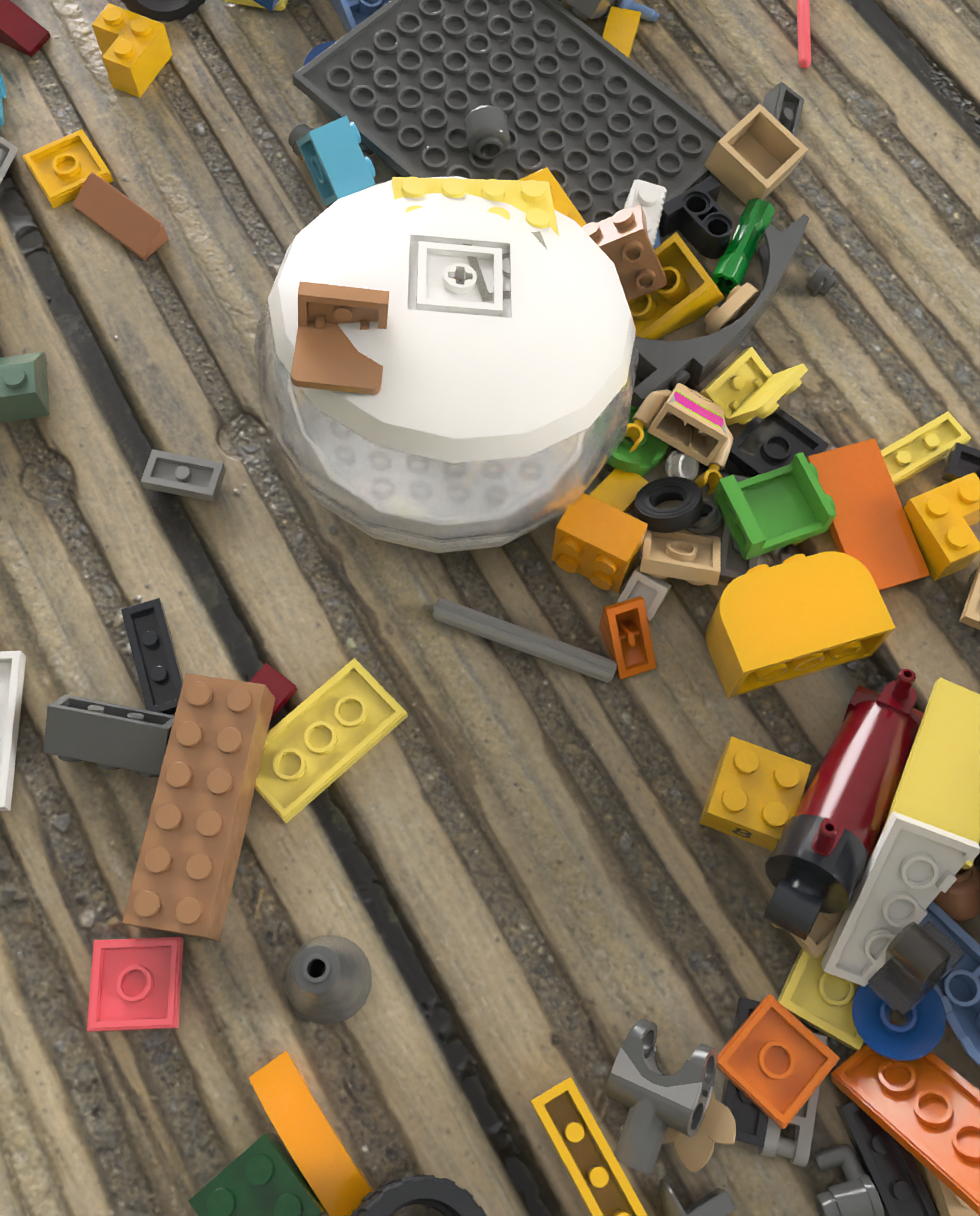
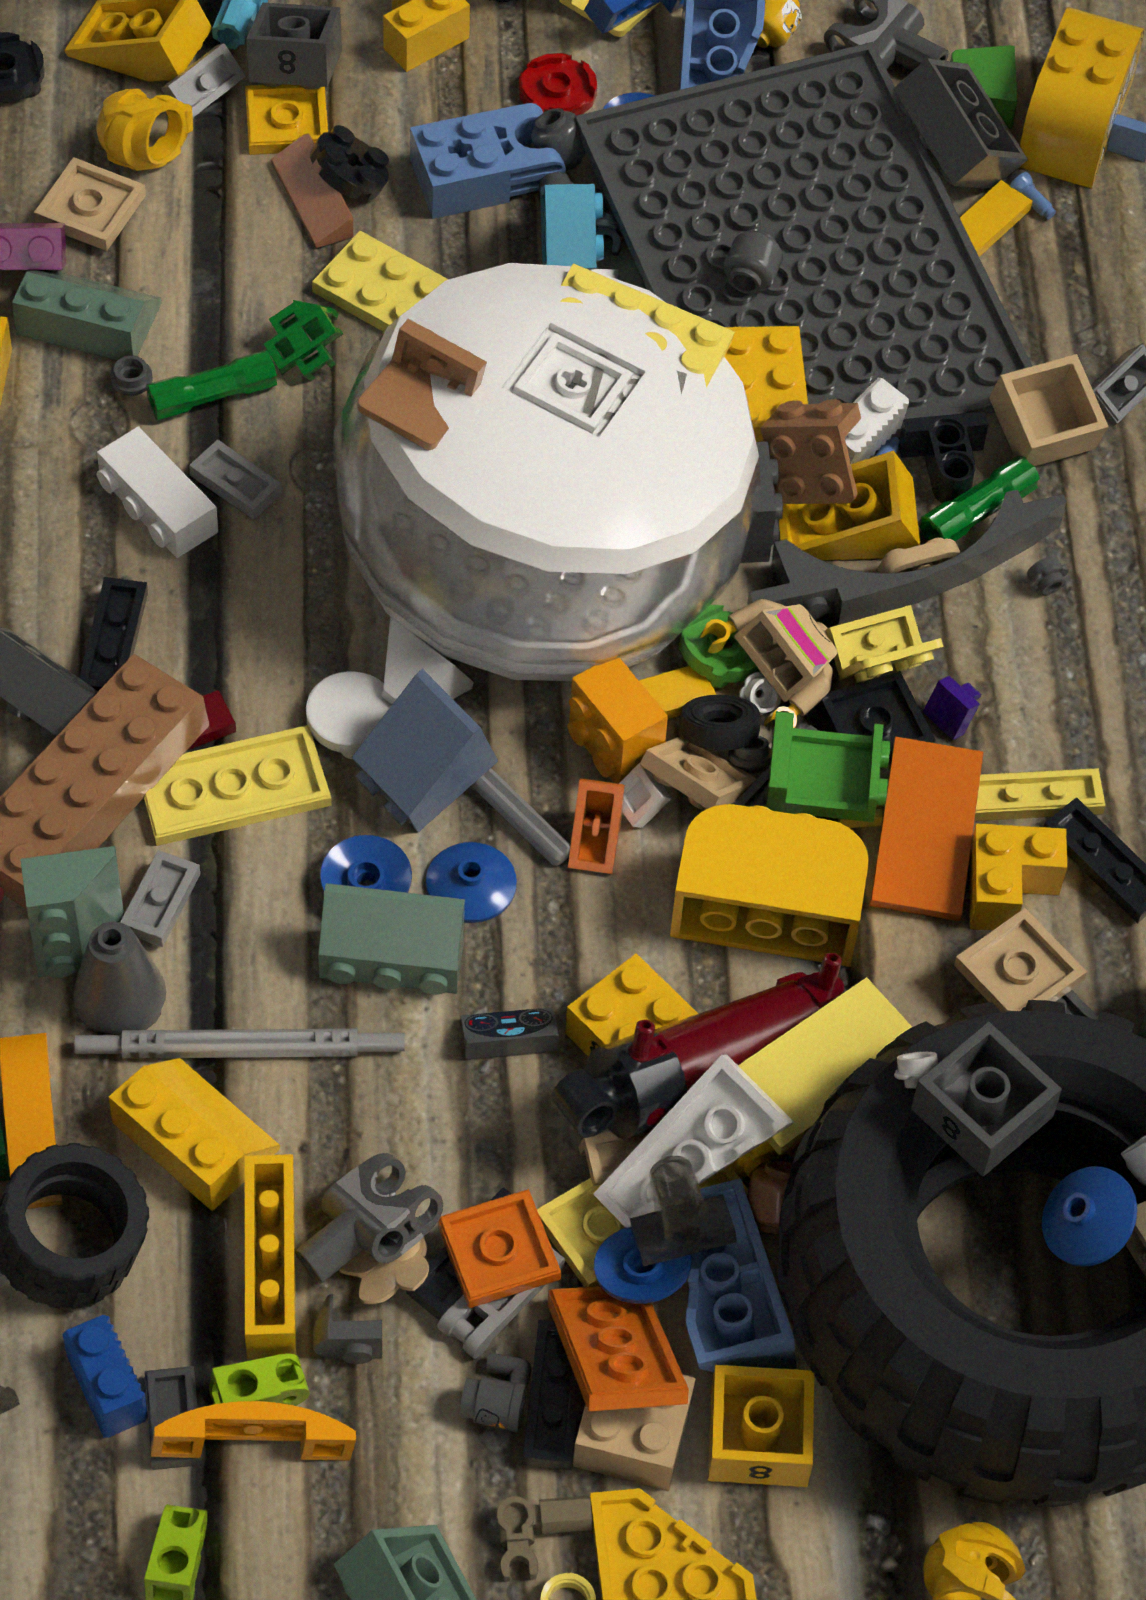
camera: 25 degrees right, 10 degrees down
none -> sand green slope [20,846,124,978]
none -> light grey axle [75,1028,405,1058]
none -> white brick [97,426,218,558]
none -> yellow slope [108,1058,280,1211]
none -> dark grey plate [110,355,153,396]
none -> light grey plate [120,850,201,947]
none -> green axle [146,350,277,420]
none -> dark grey brick [246,2,342,89]
none -> green piece [264,300,343,382]
none -> white tile [306,671,392,759]
none -> black plate [310,125,389,199]
none -> light yellow plate [312,231,448,333]
none -> sand green slope [318,883,465,995]
none -> blue dish [320,835,412,893]
none -> sand blue slope [352,668,498,832]
none -> white slope [381,616,474,704]
none -> medium blue brick [410,103,566,219]
none -> blue dish [426,842,517,923]
none -> slope [460,1007,559,1060]
none -> red tile [519,53,597,116]
none -> dark grey head [531,108,586,171]
none -> dark purple tile [923,676,982,740]

